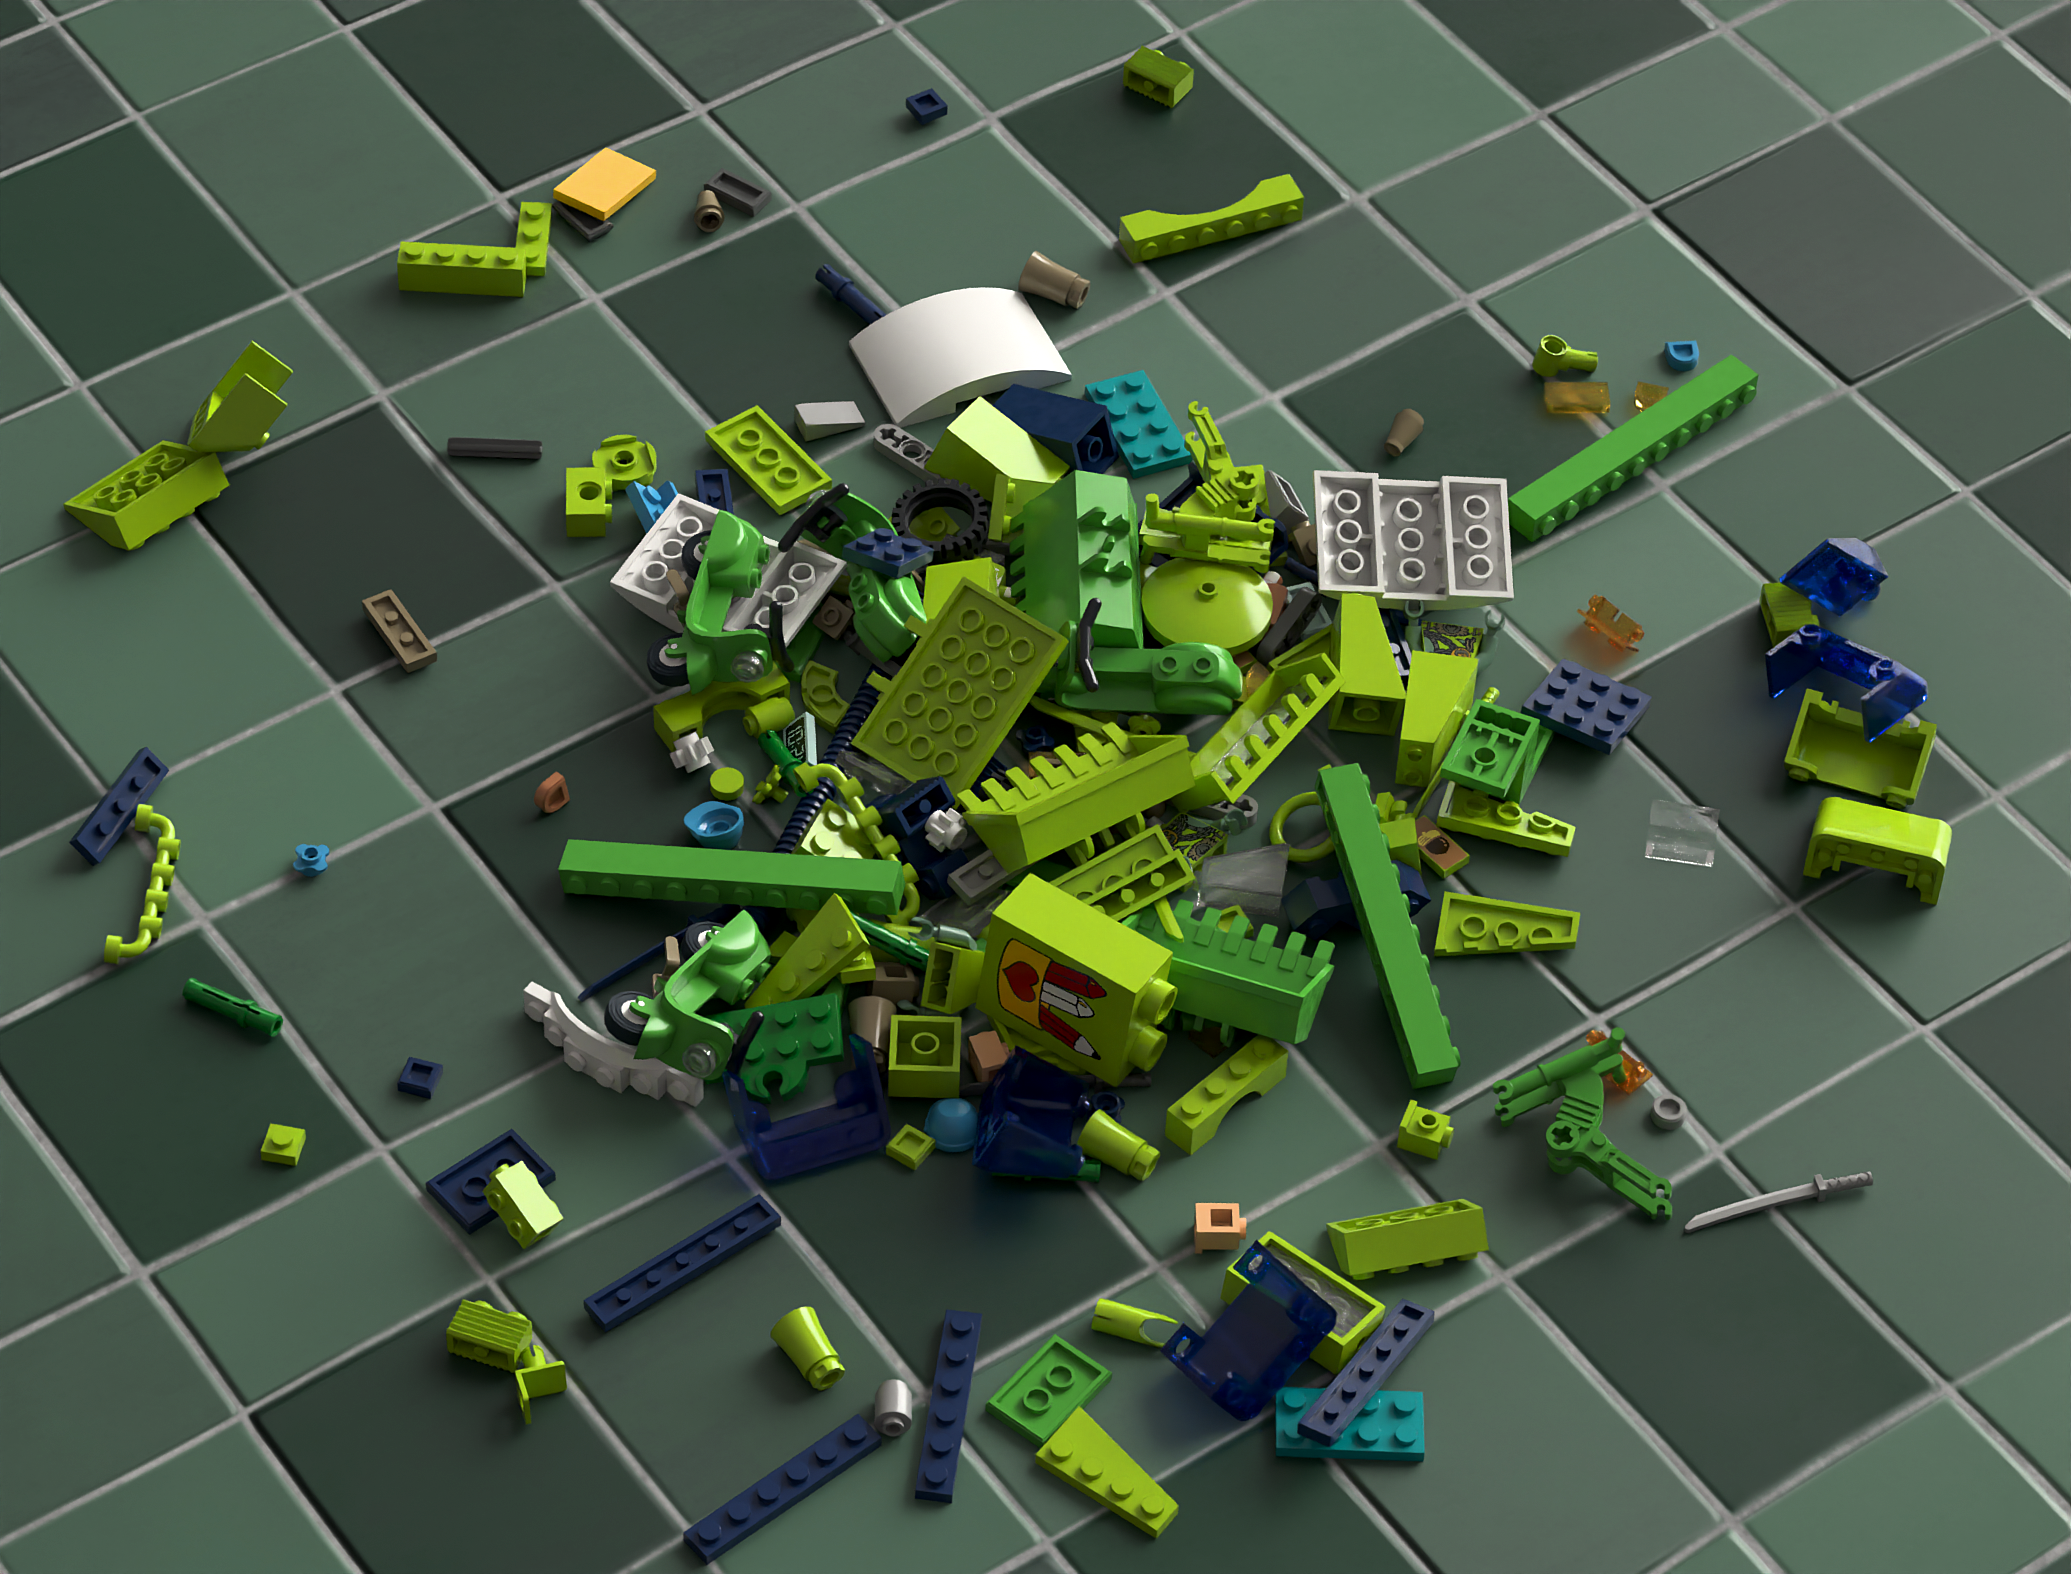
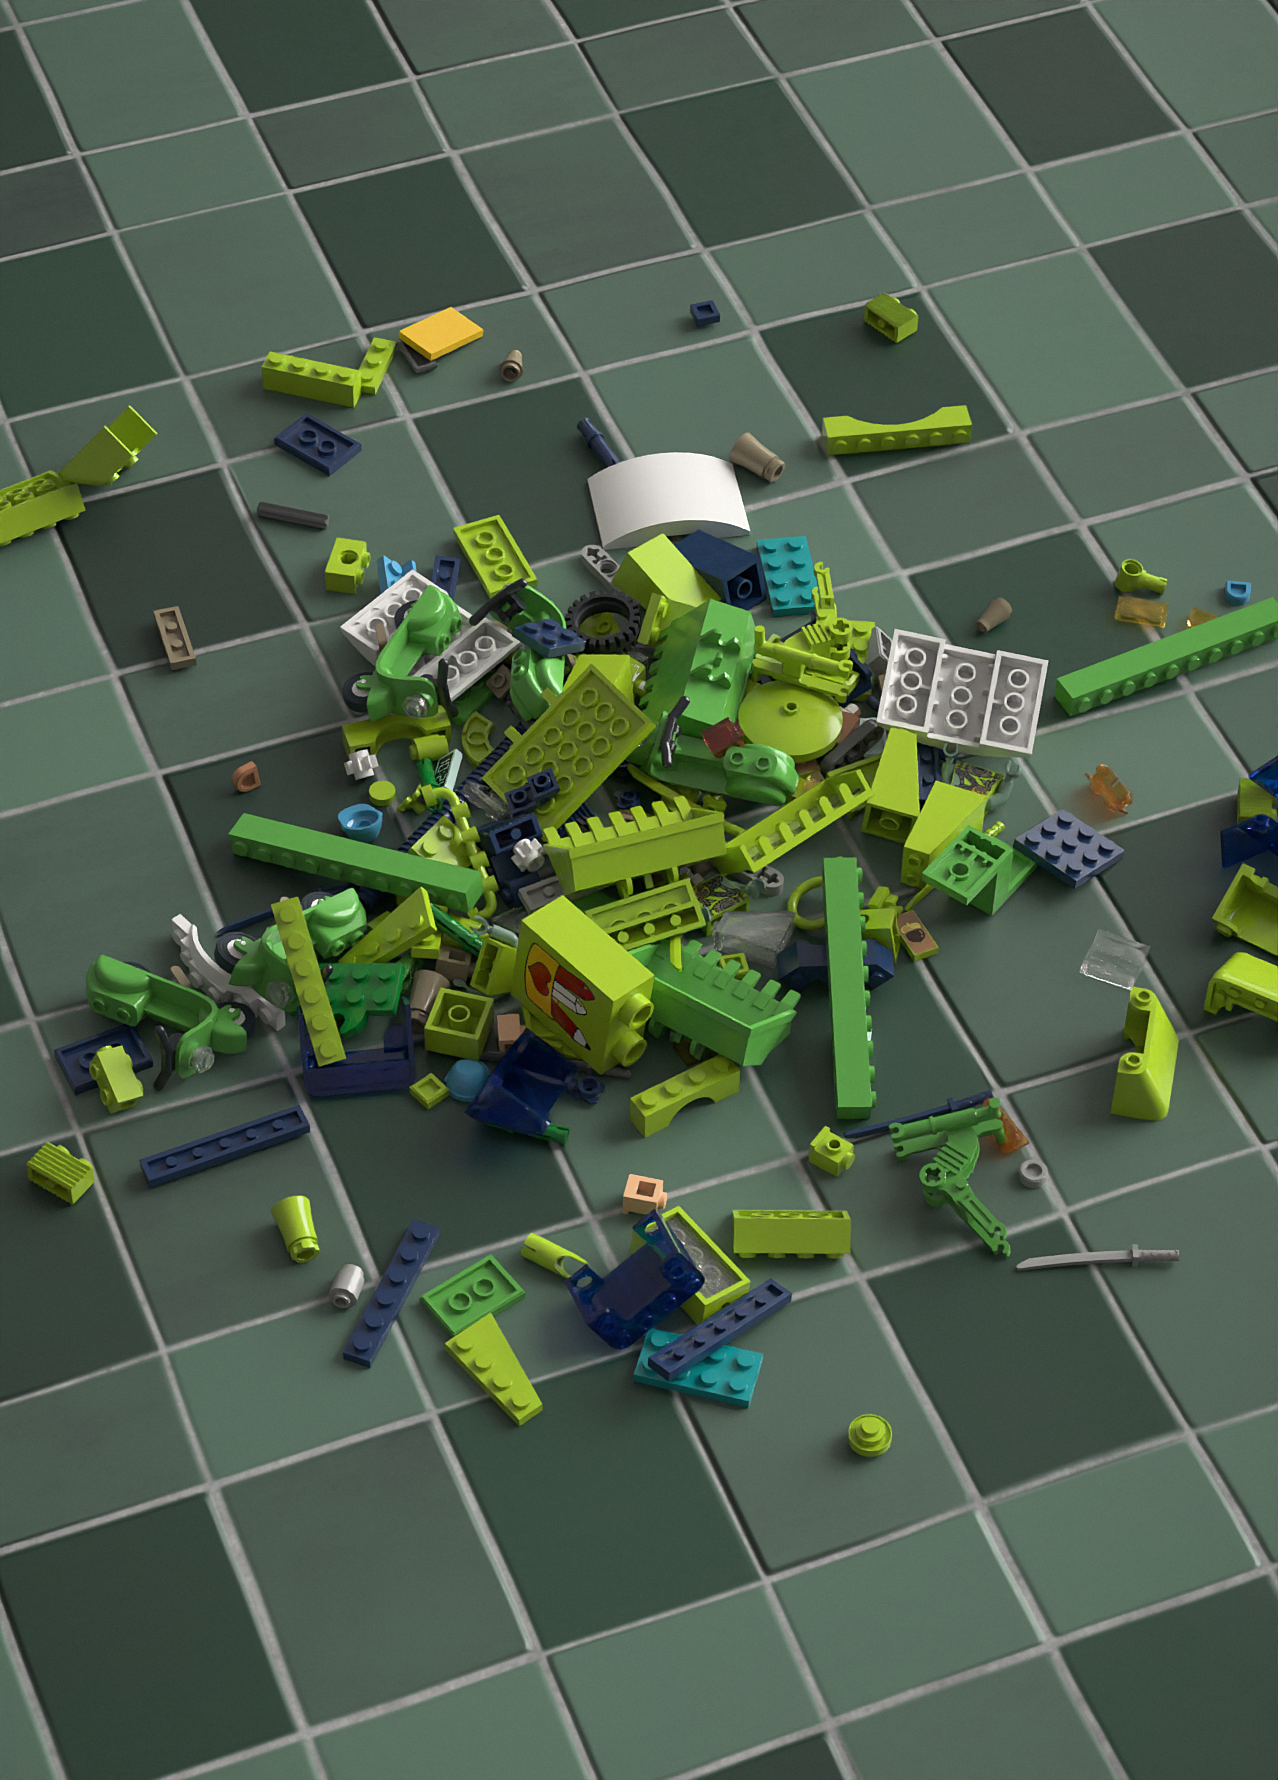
camera: 15 degrees right, 0 degrees up
dark azure plate [293,844,330,877] -> none
dark blue tile [397,1057,443,1099] -> none
lime bracket [515,1345,567,1425] -> none
lime plate [592,434,657,492] -> none
dark blue plate [683,1414,882,1565] -> none
dark grey tile [704,168,772,217] -> none
light grey slope [794,401,865,441] -> none
lime plant [1075,1109,1160,1181] -> none
lime wing [1434,891,1580,956] -> none
lime wing [1436,780,1576,857] -> none
none -> bright green piece [85,955,256,1091]
none -> lime arch [271,897,346,1067]
none -> dark blue tile [274,413,362,476]
none -> dark blue slope [504,768,560,817]
none -> clear red brick [701,717,745,759]
none -> dark blue sword [843,1090,994,1139]
none -> lime plate [847,1414,892,1457]
none -> lime windscreen [1110,986,1179,1121]

